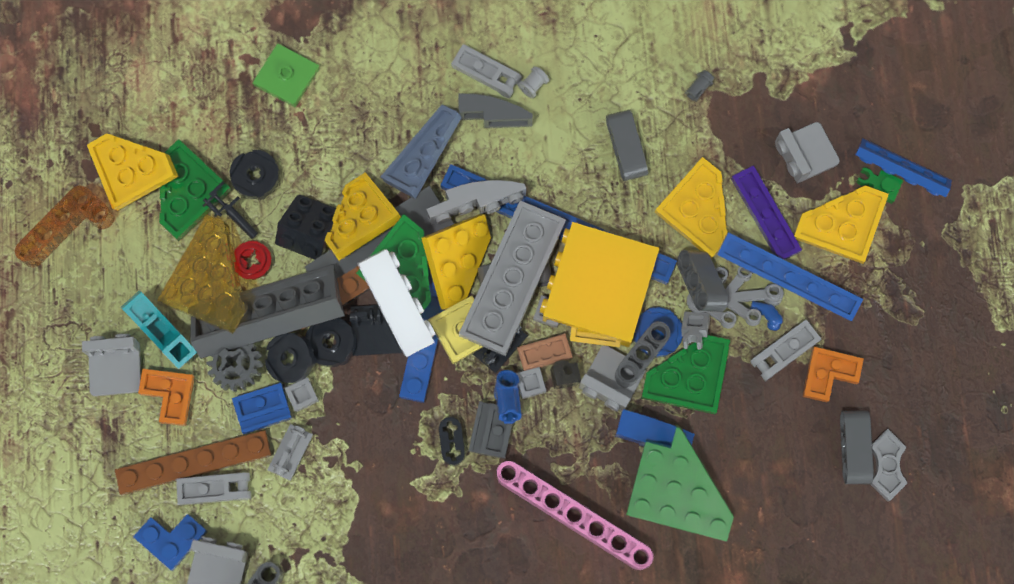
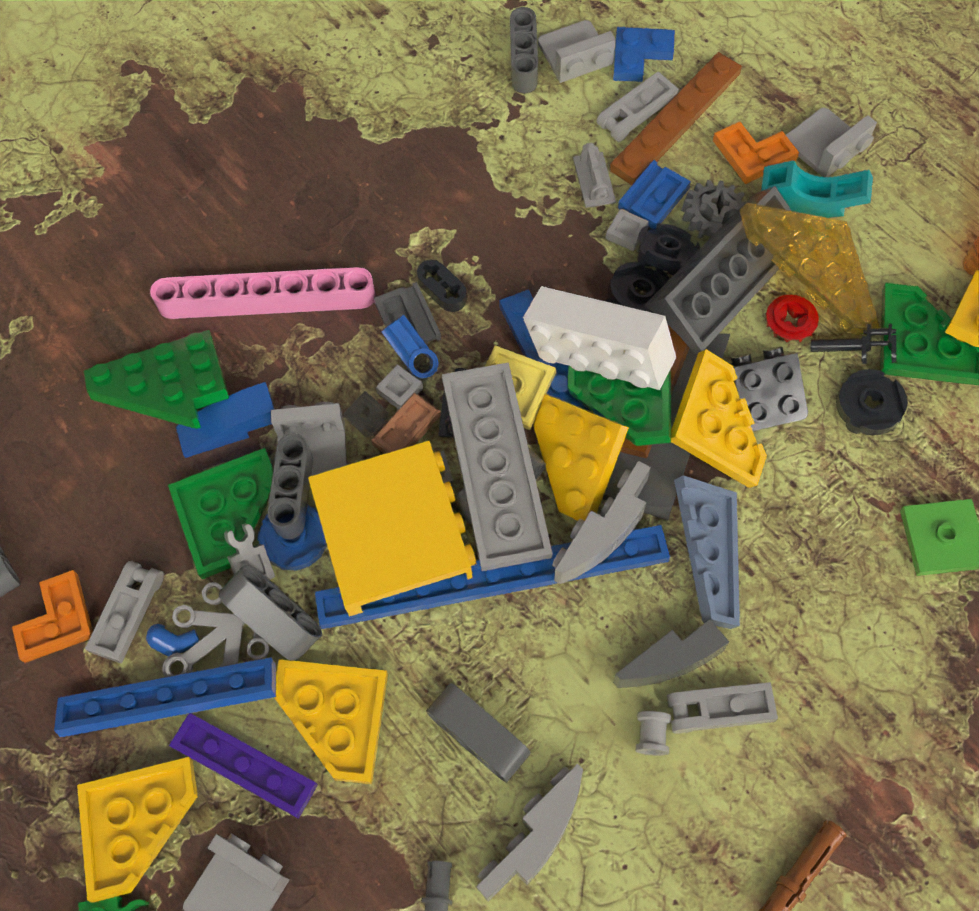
camera: 150 degrees right, 10 degrees down
none -> light grey slope [476,764,583,902]

